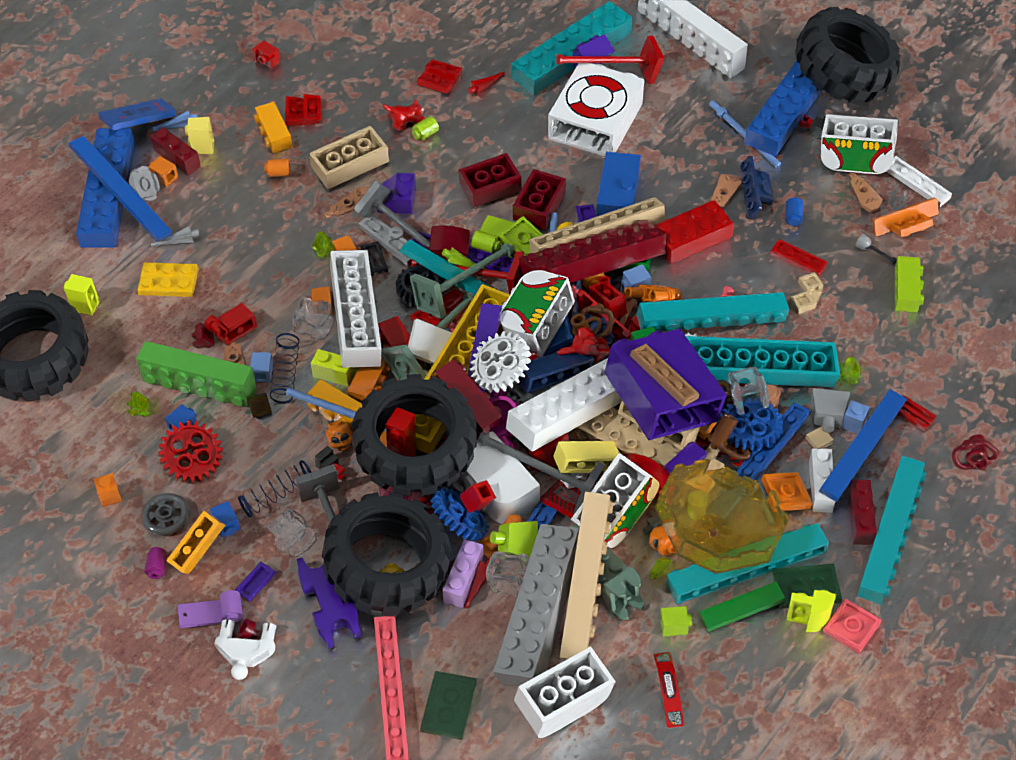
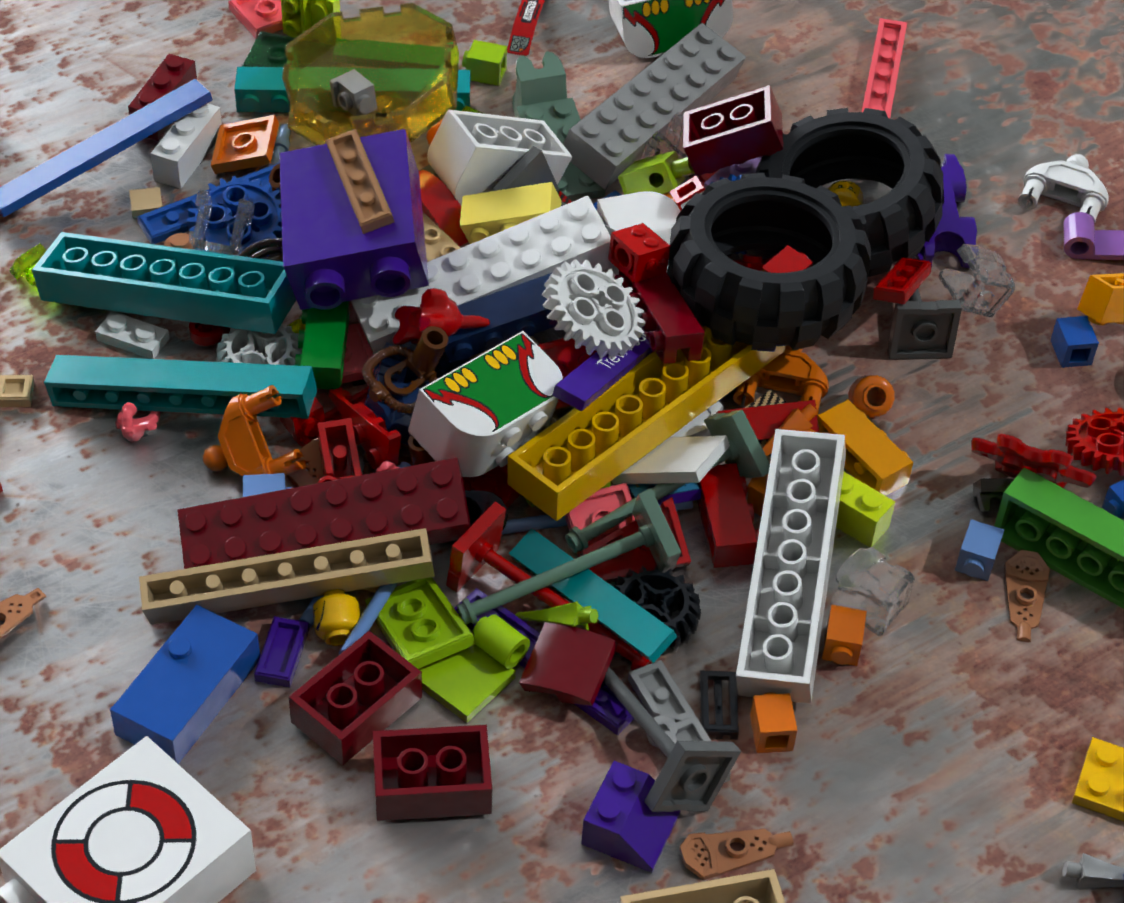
camera: 165 degrees left, 5 degrees down
dark red tile [191,322,214,349] -> none
red hinge [204,303,258,346] -> none
dark purple tile [235,562,277,602] -> none
dark blue piece [238,460,311,518] -> none
dark red tile [238,618,260,639] -> none
dark blue piece [269,333,300,403] -> none
medium blue bar [286,388,386,431] -> none
clear neon green tile [312,231,334,257] -> none
pearl dark grey piece [315,446,346,480] -> none
clear green tile [420,671,477,740] -> none
tan brick [560,491,614,661] -> none
red brick [654,199,734,265] -> none
light grey torso [810,388,850,433] -> none
medium blue brick [842,400,870,434] -> none
teal brick [857,456,927,604] -> none
none -> light grey brick [329,69,377,119]
none -> red head [608,223,670,283]
none -> dark red brick [683,85,783,176]
none -> red tile [873,257,932,304]
none -> red plate [971,434,1097,488]

